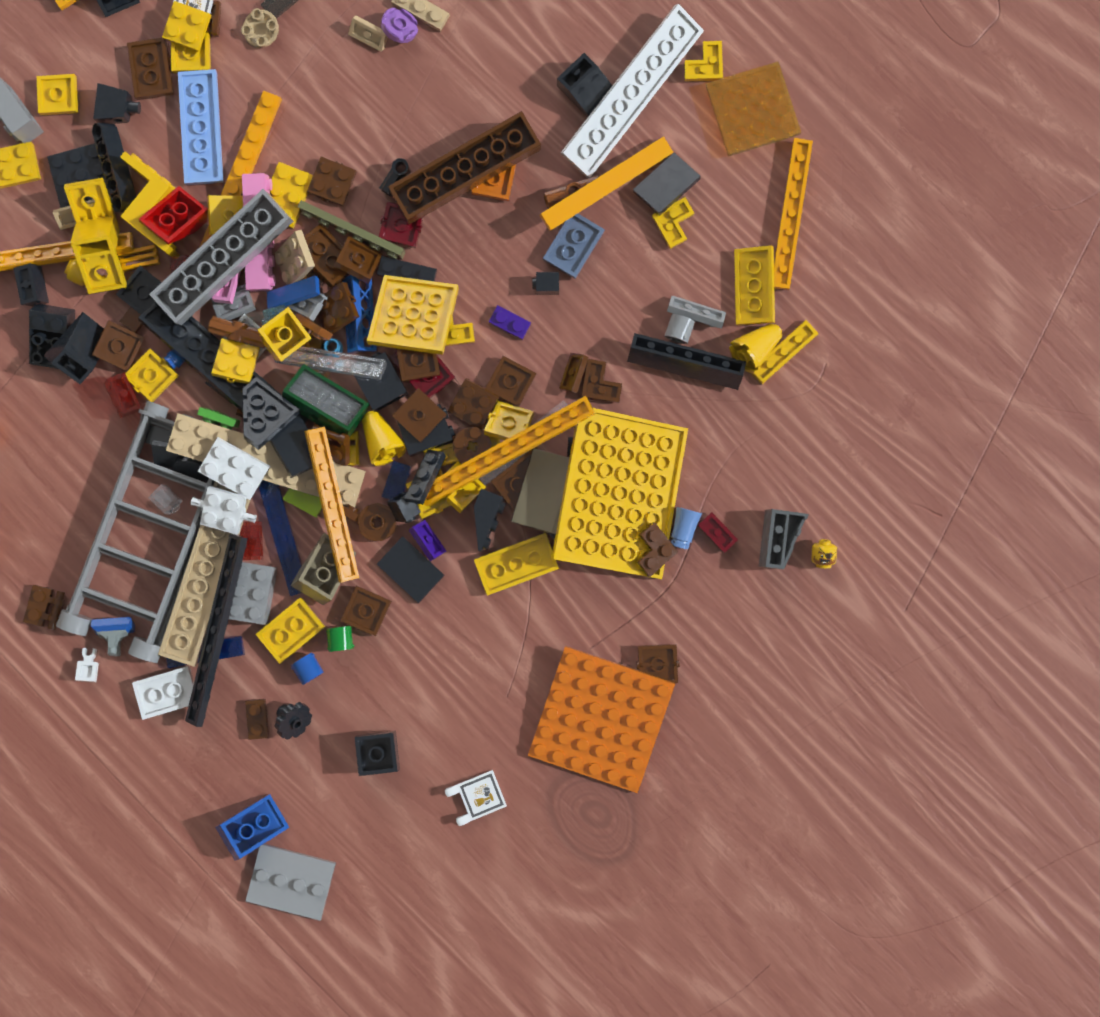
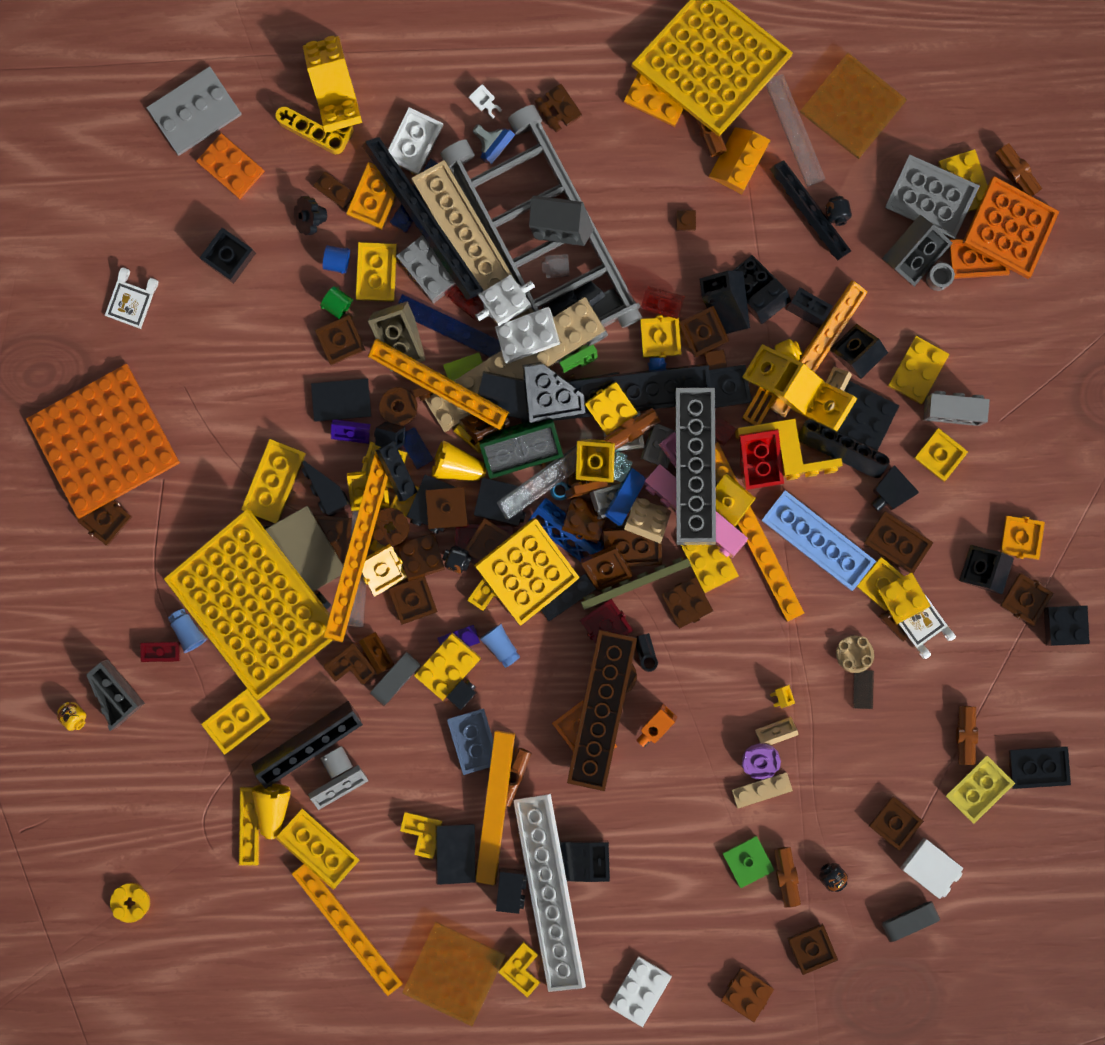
camera: 125 degrees right, 0 degrees up
blue slope [215,794,289,861] -> none
reddish brown plate [637,522,678,577] -> none
none -> yellow plate [110,883,150,923]
none -> orange plate [196,133,265,200]
none -> yellow plate [201,689,271,755]
none -> yellow beam [276,107,354,155]
none -> yellow bracket [303,36,362,133]
none -> light orange plate [346,162,396,230]
none -> dark grey beam [370,652,421,706]
none -> yellow plate [414,632,481,701]
none -> black head [442,545,472,574]
none -> medium blue plant [480,624,520,668]
none -> black brick [496,868,527,914]
none -> dark grey slope [529,196,594,246]
none -> orange torso [636,704,677,747]
none -> reddish brown plate [676,210,696,231]
none -> yellow tile [770,685,795,708]
none -> black slope [830,323,888,379]

